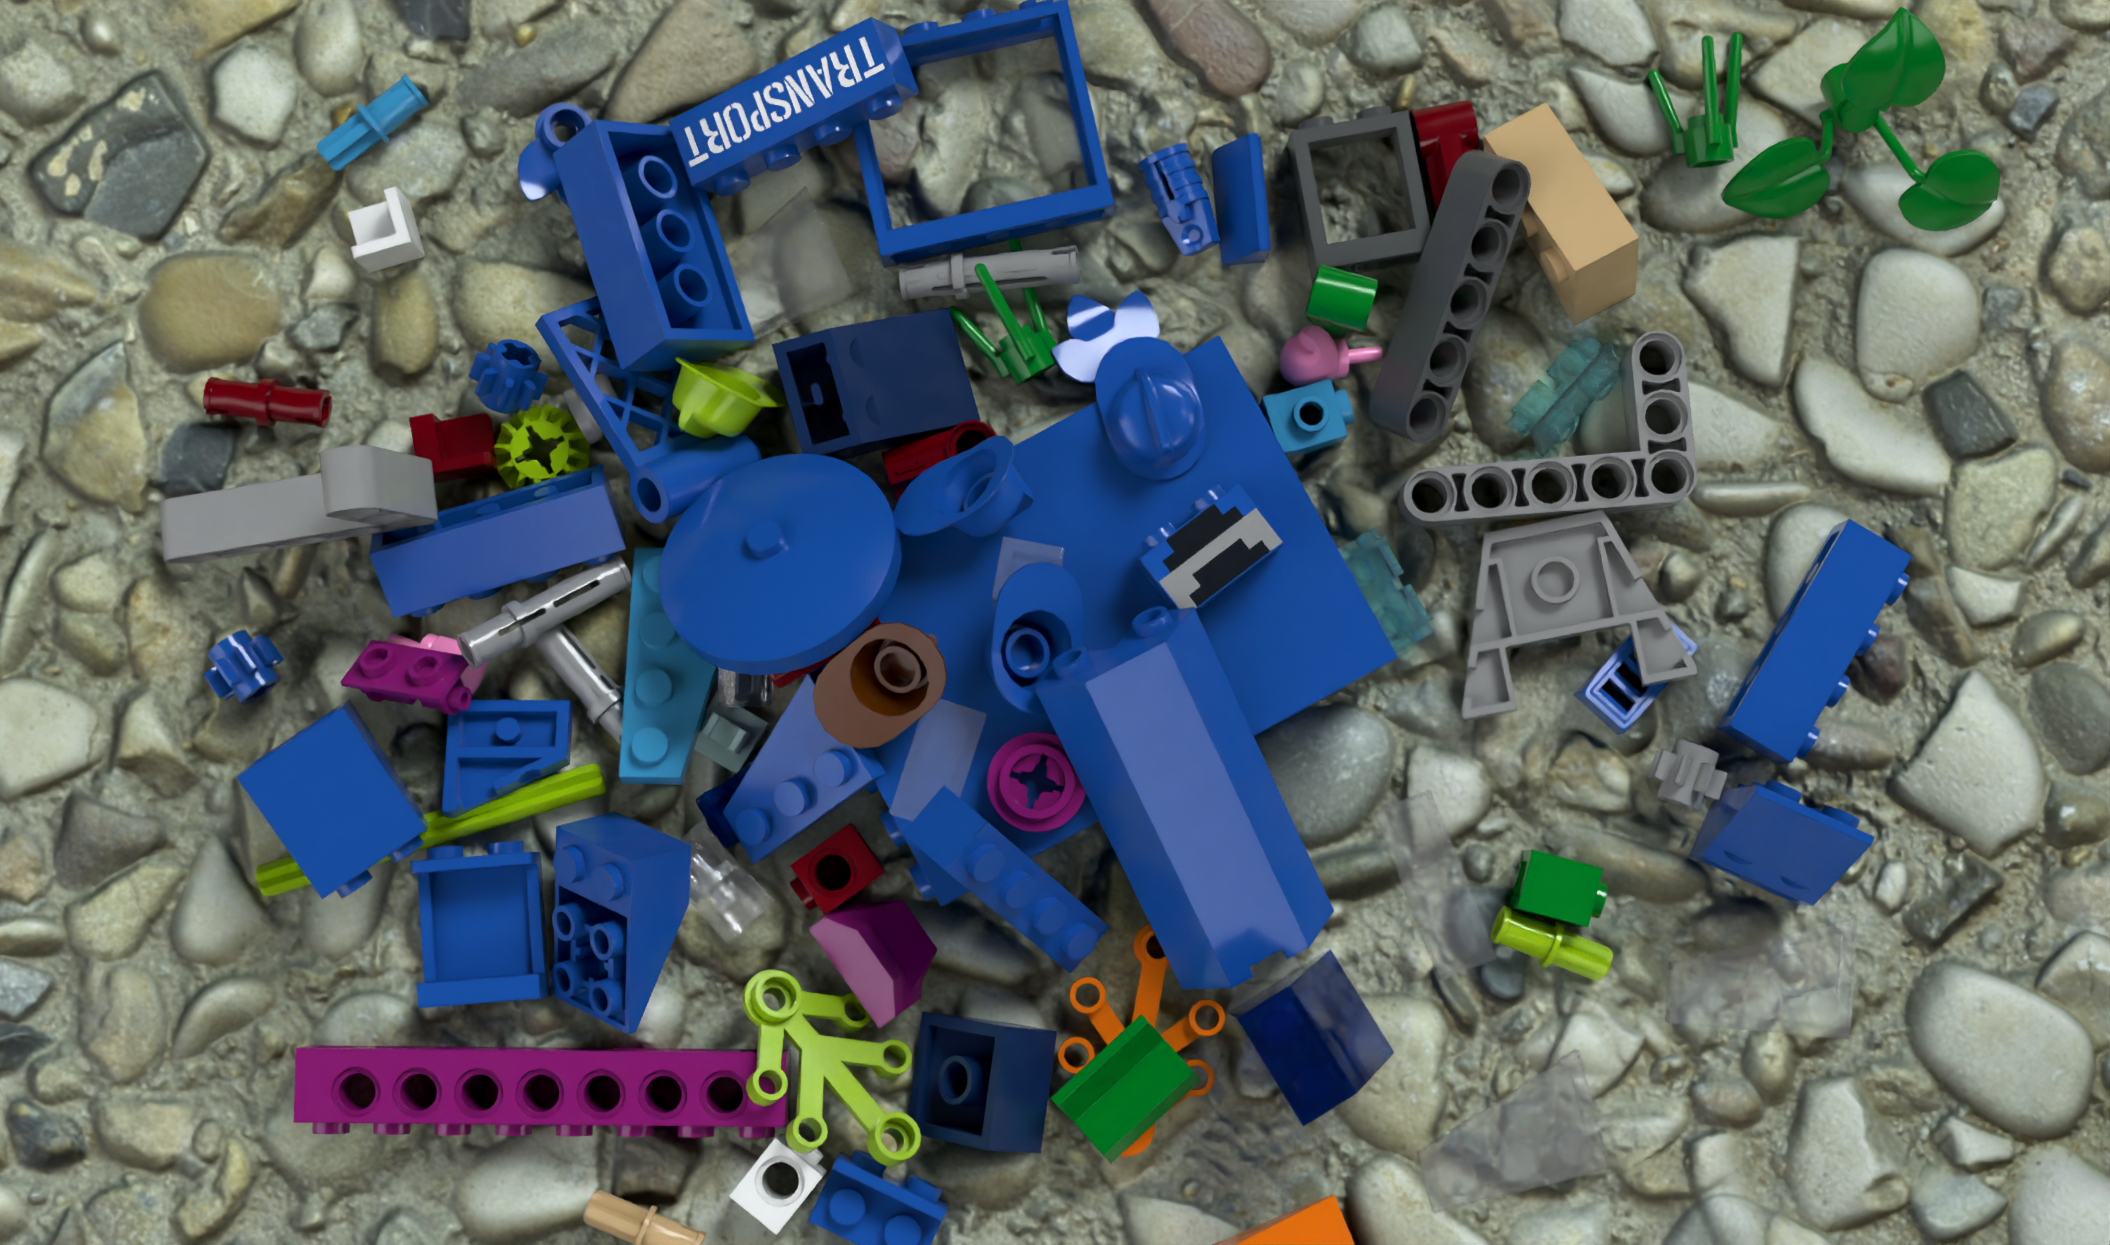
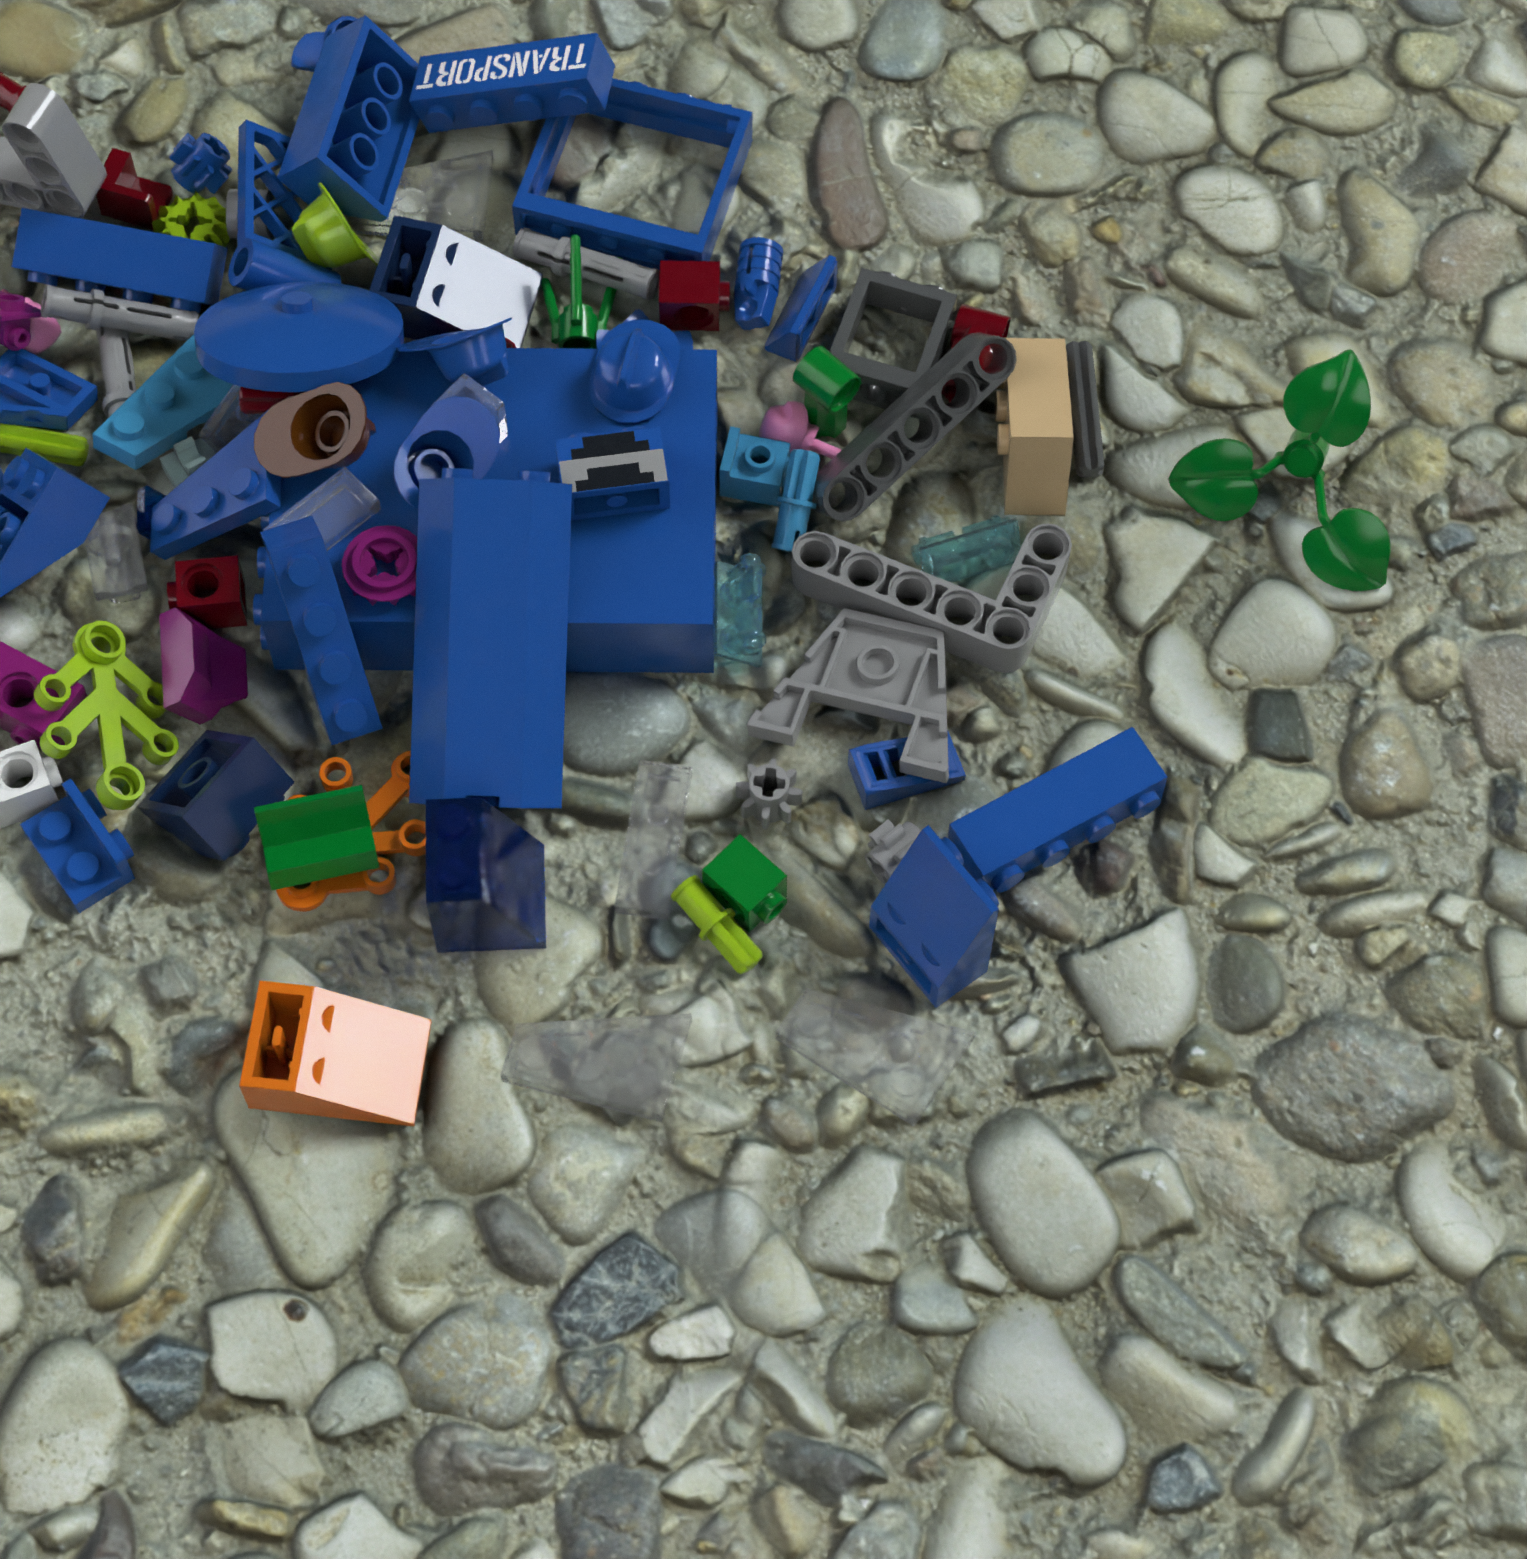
camera: 30 degrees right, 20 degrees down
white panel [348,186,425,273] -> none
green plant [1648,32,1743,168] -> none
none -> dark red brick [659,260,730,331]
none -> light grey gear [736,758,803,829]
none -> dark azure axle [771,449,820,552]
none -> dark grey axle [1066,341,1104,478]

